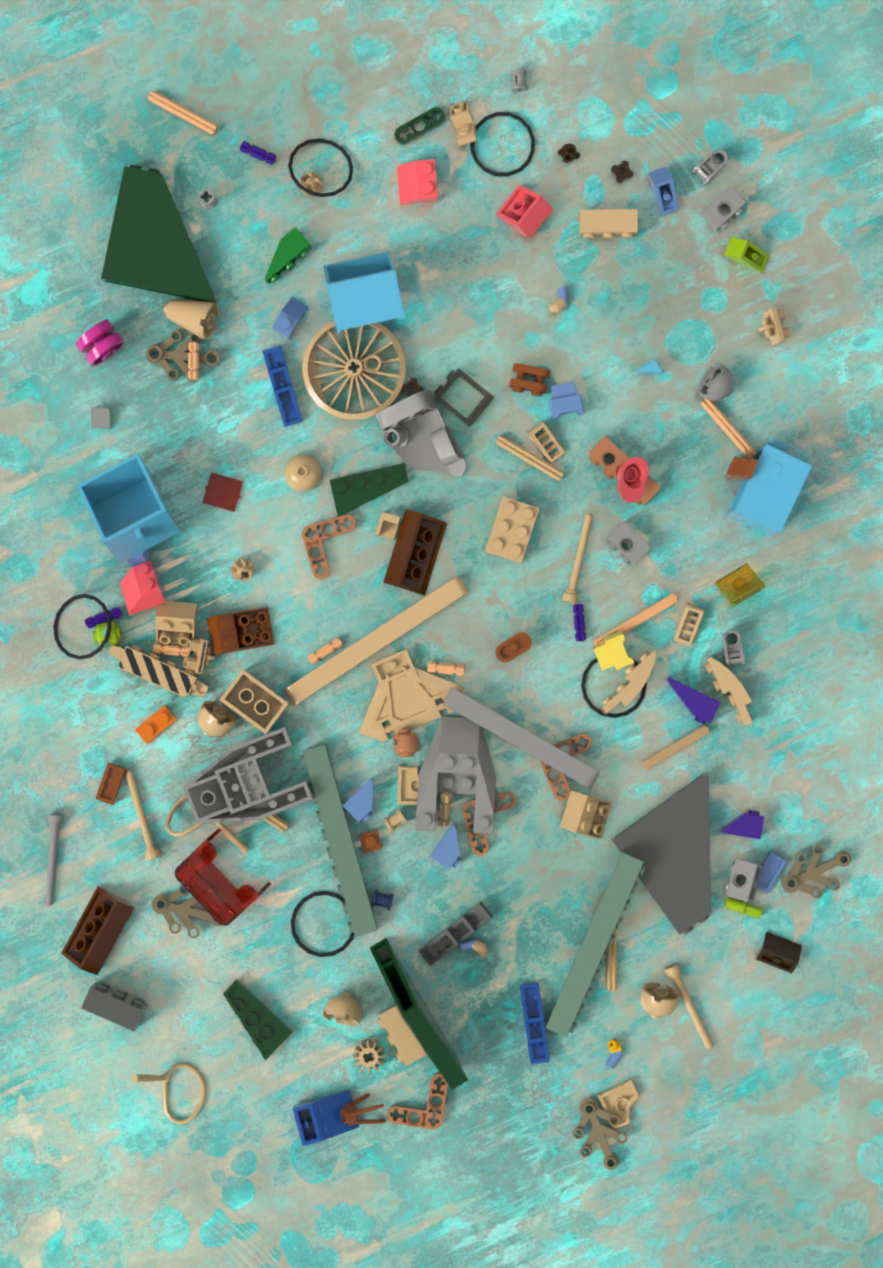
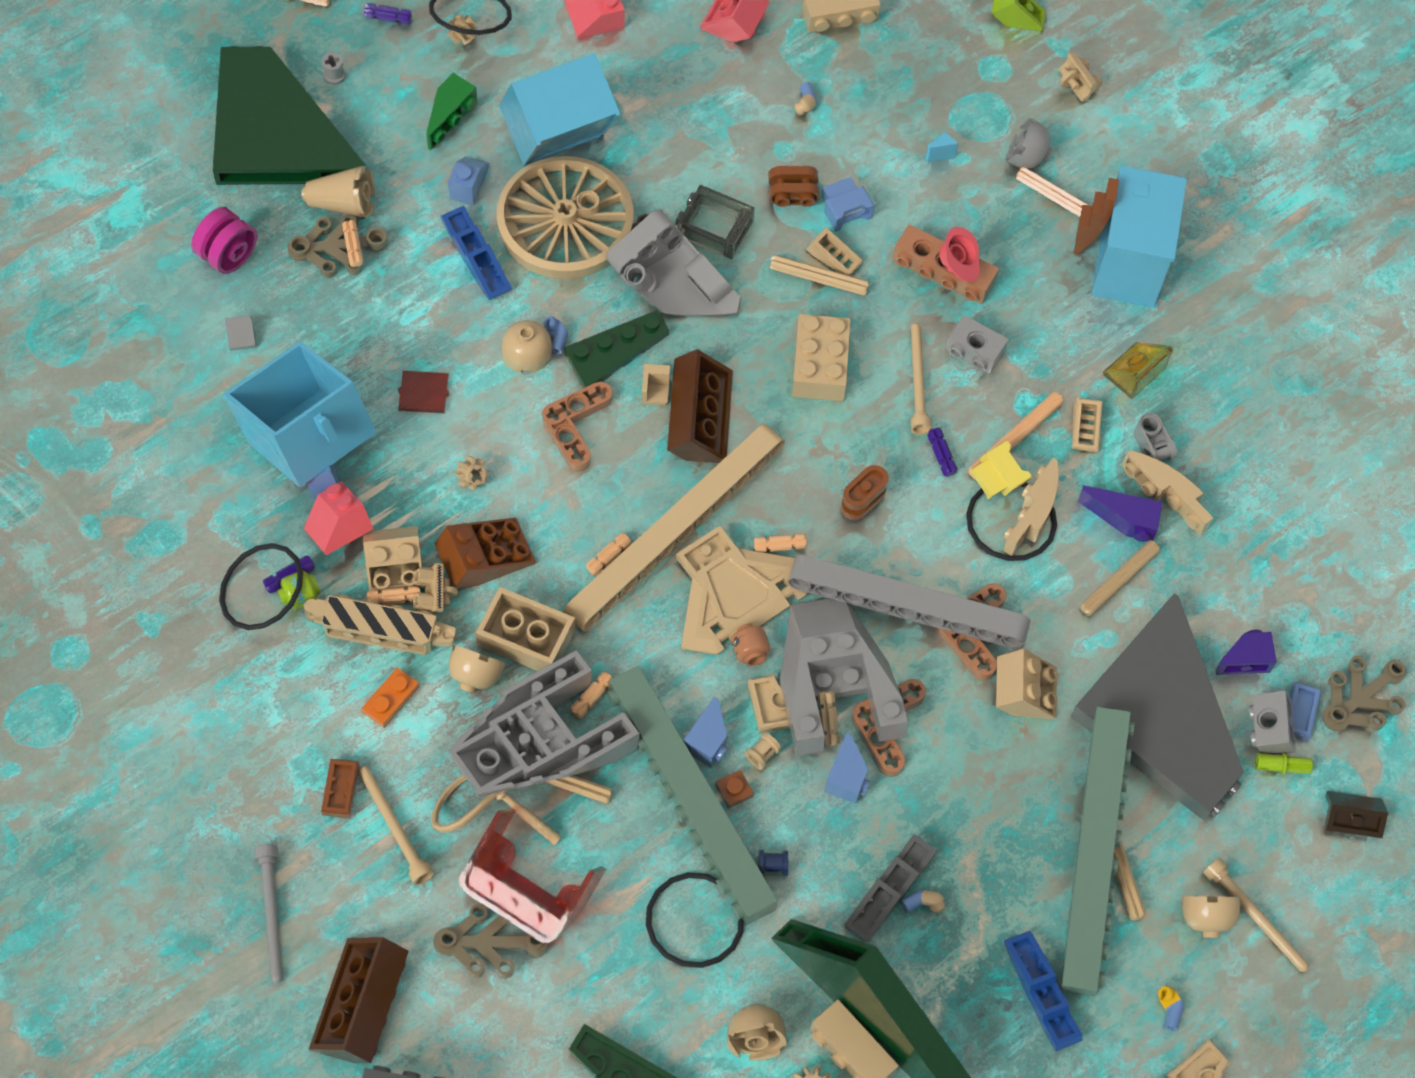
camera: 20 degrees left, 25 degrees down
none -> medium blue arm [544,316,568,355]
none -> light nougat axle [570,672,613,719]

